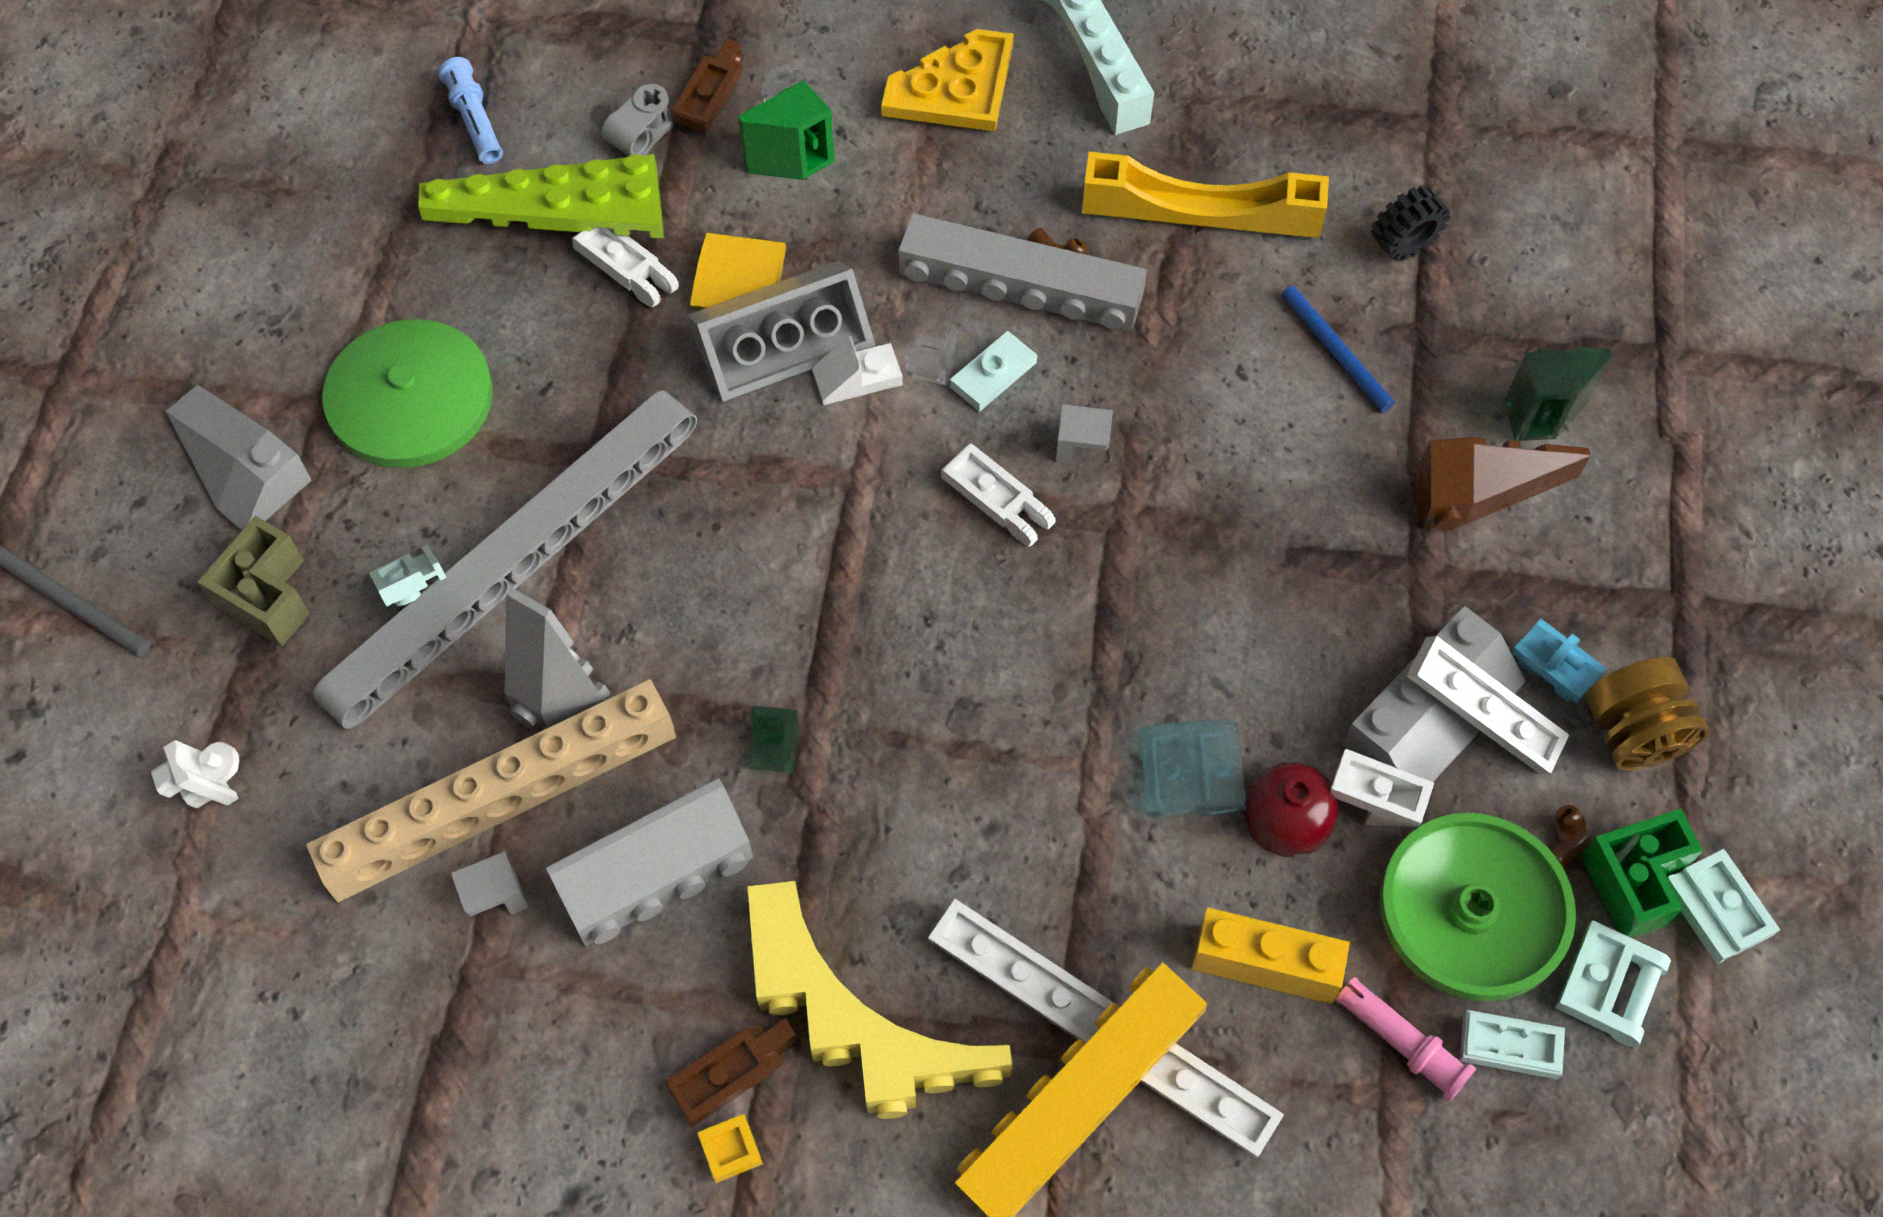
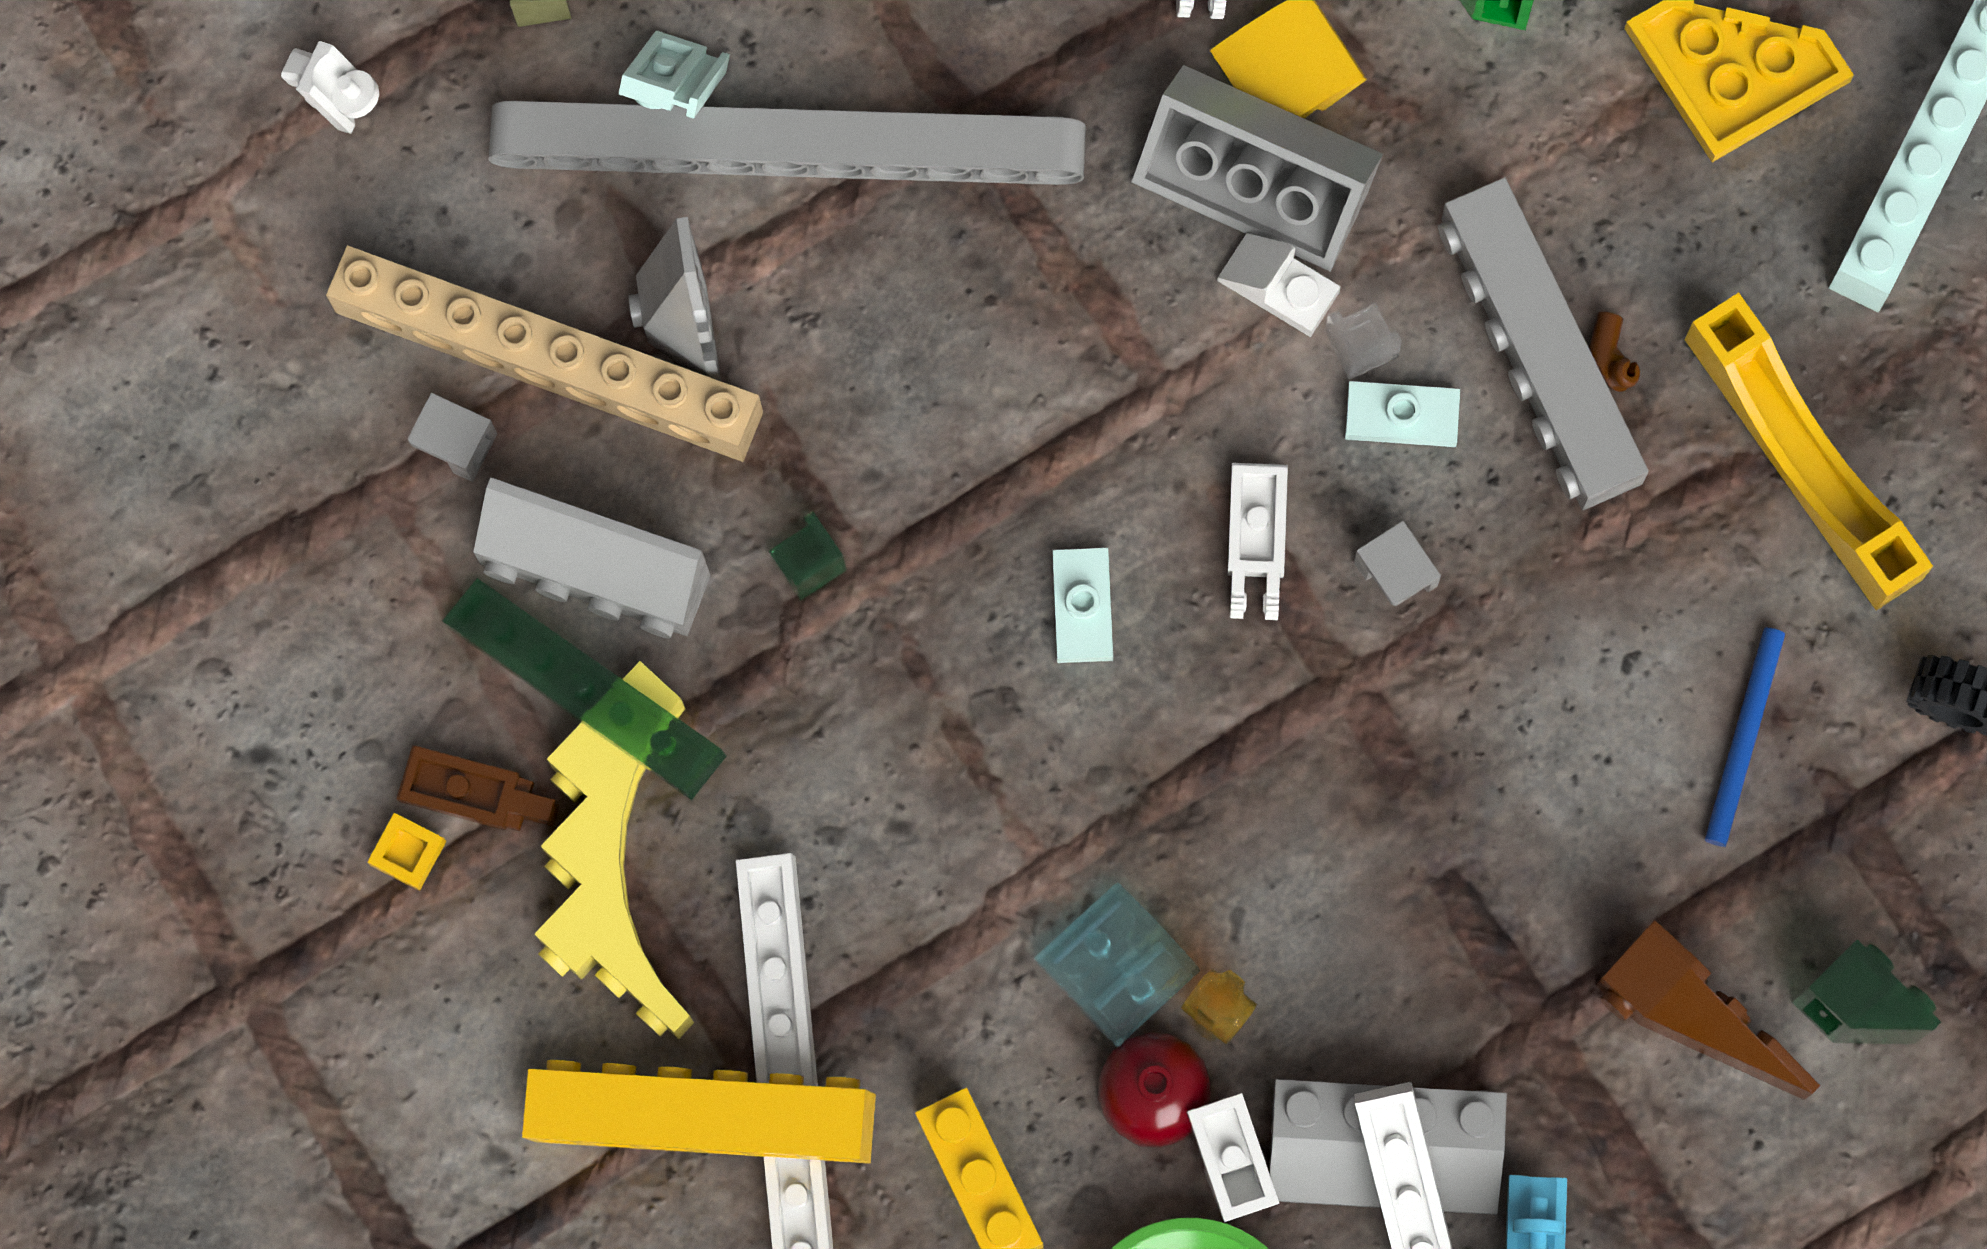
camera: 55 degrees right, 15 degrees up
none -> clear green tile [442,578,727,800]
none -> light aqua plate [1053,548,1113,663]
none -> clear yellow piece [1181,968,1258,1044]

